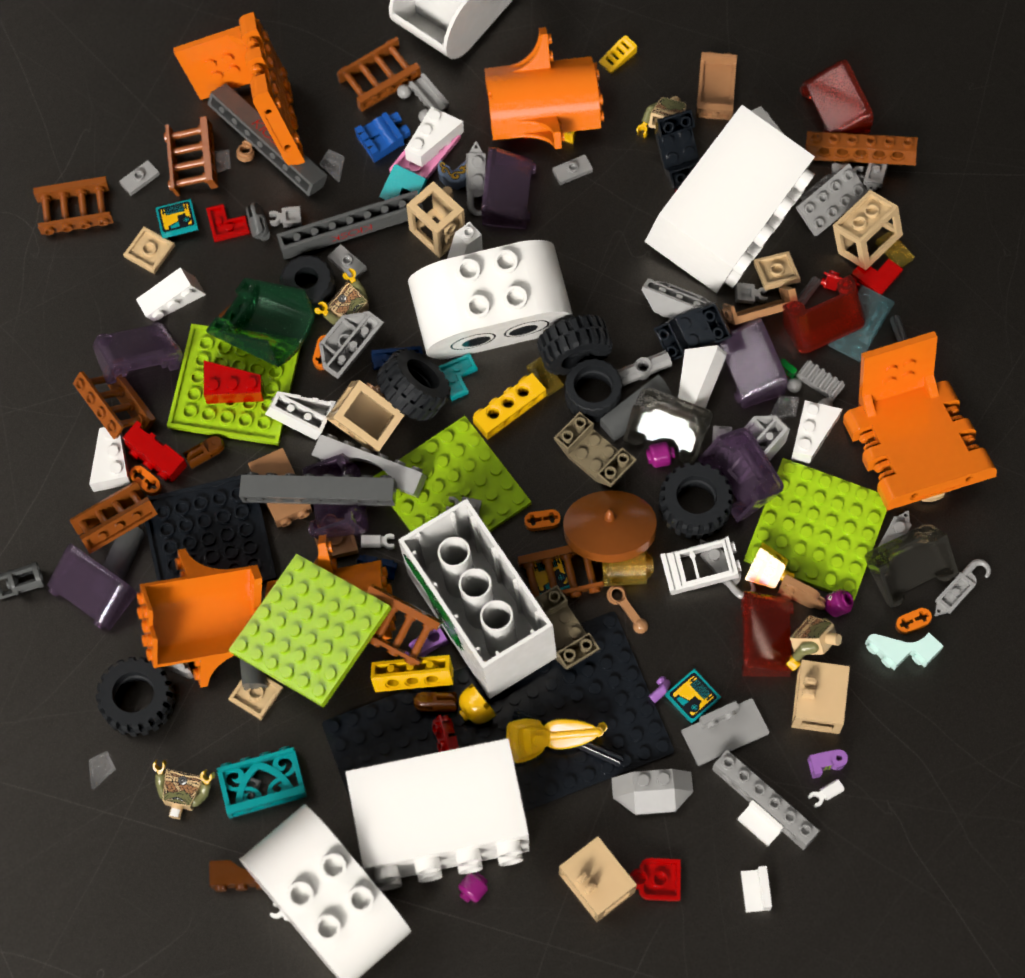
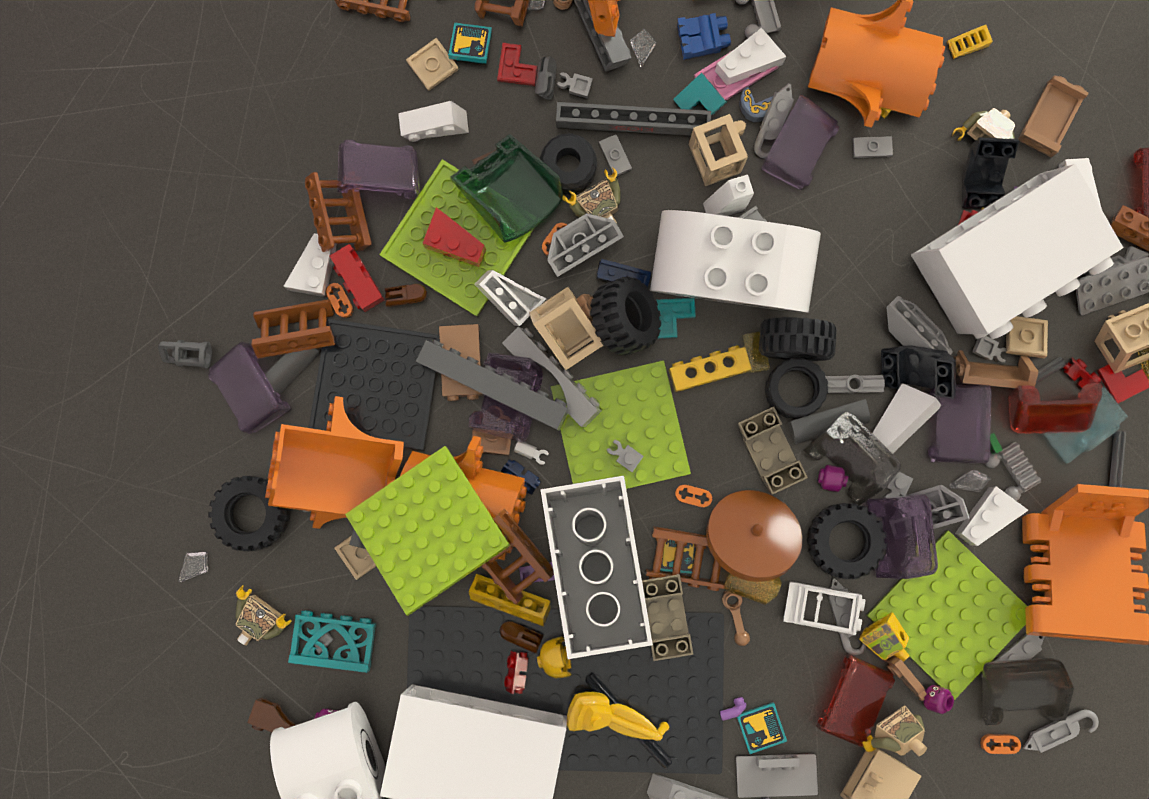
camera: 25 degrees right, 15 degrees up
light aqua arch [865,633,943,670] -> none

